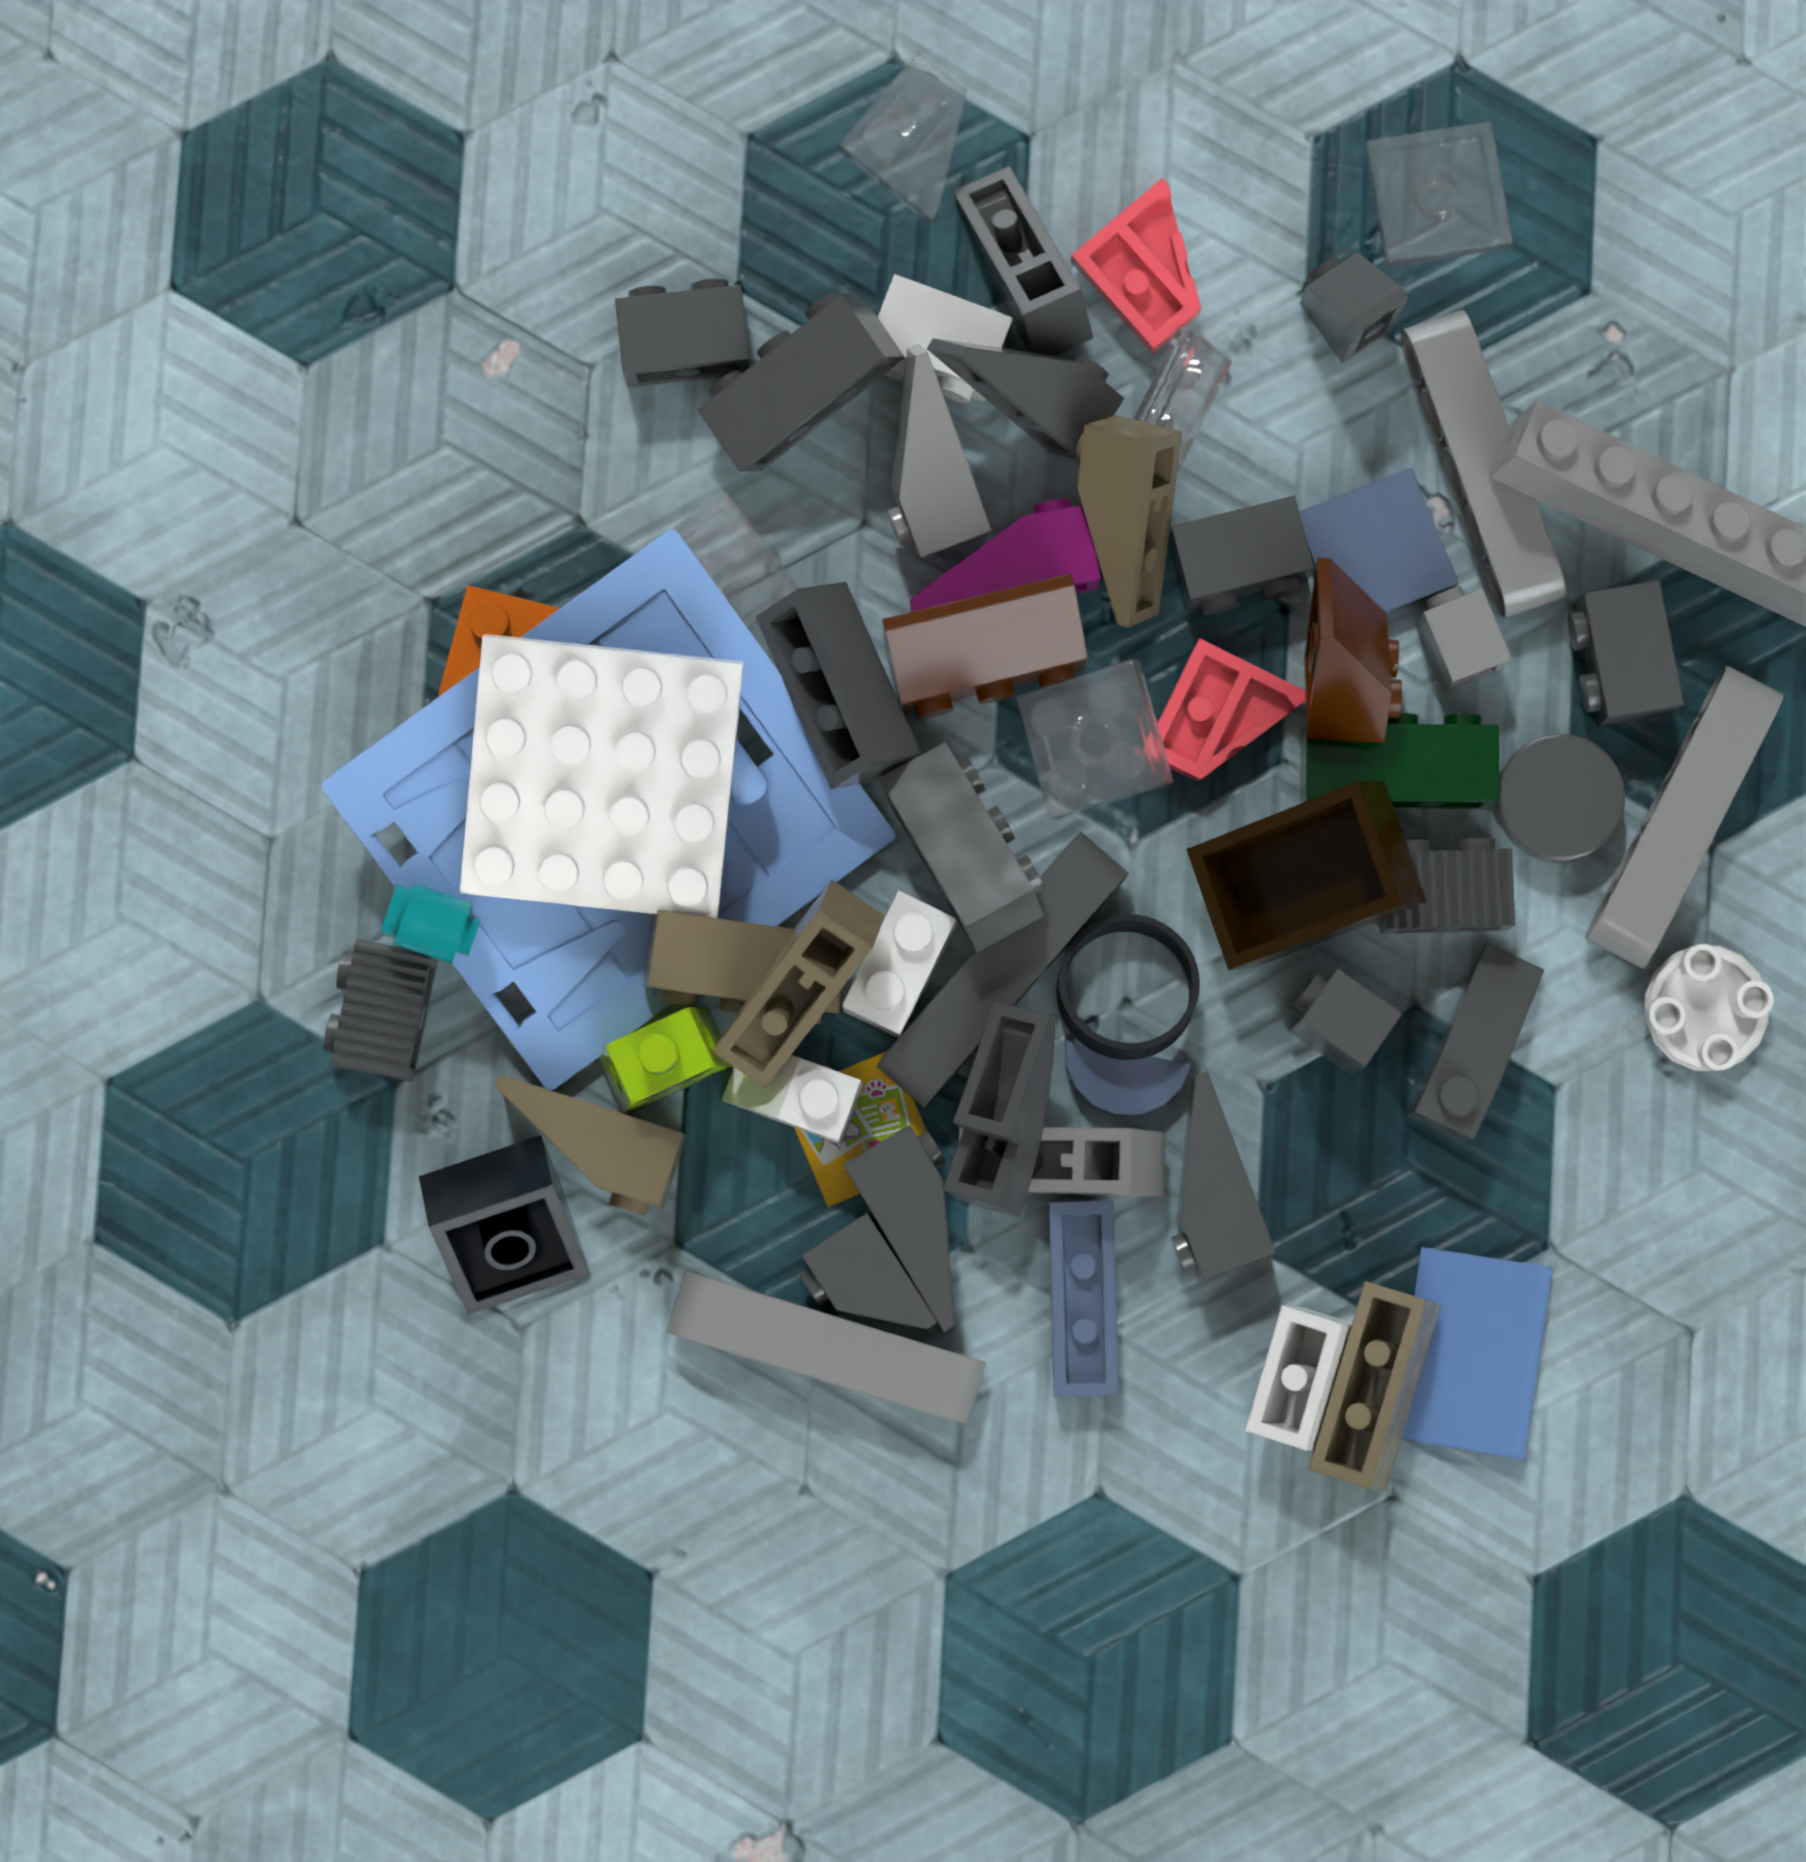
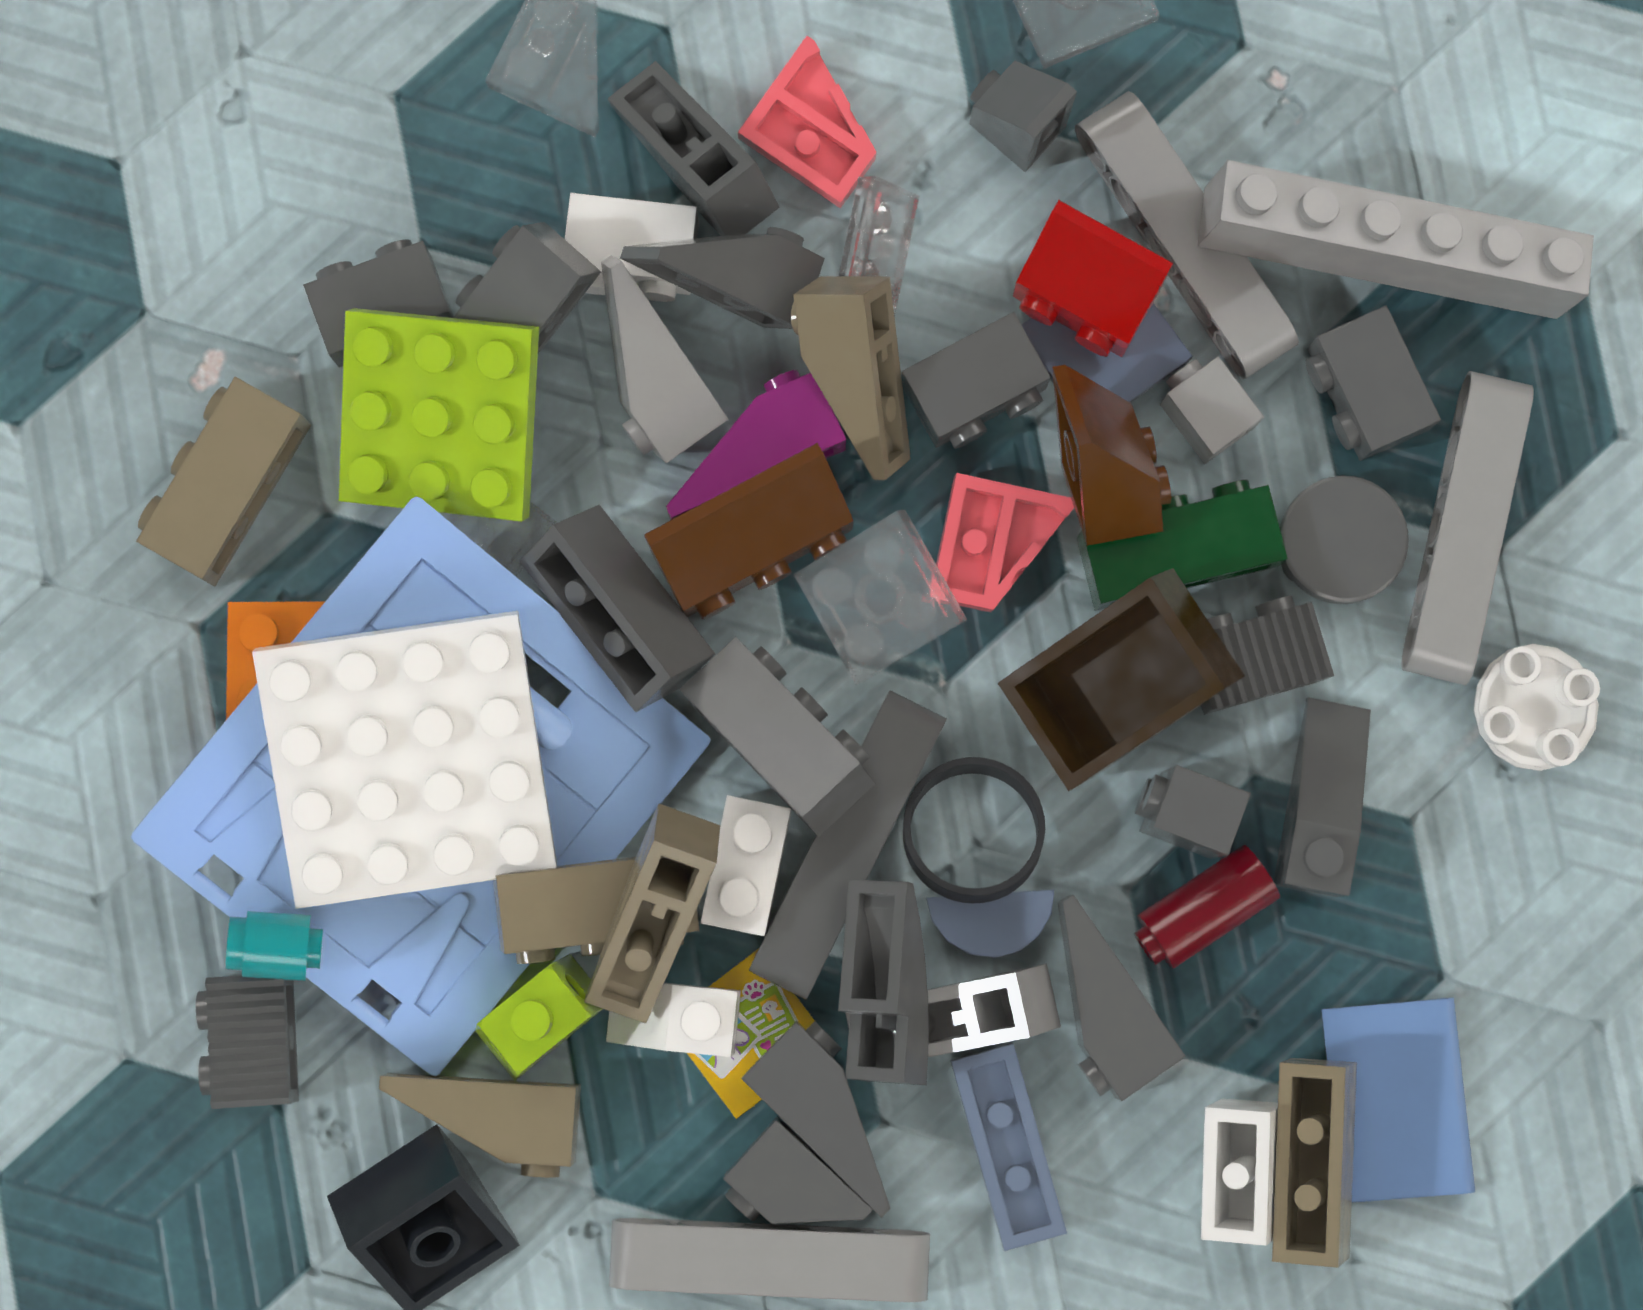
camera: 20 degrees left, 0 degrees up
none -> dark tan brick [136,377,311,587]
none -> lime plate [338,308,539,522]
none -> red slope [1012,200,1173,357]
none -> dark red brick [1133,845,1280,969]

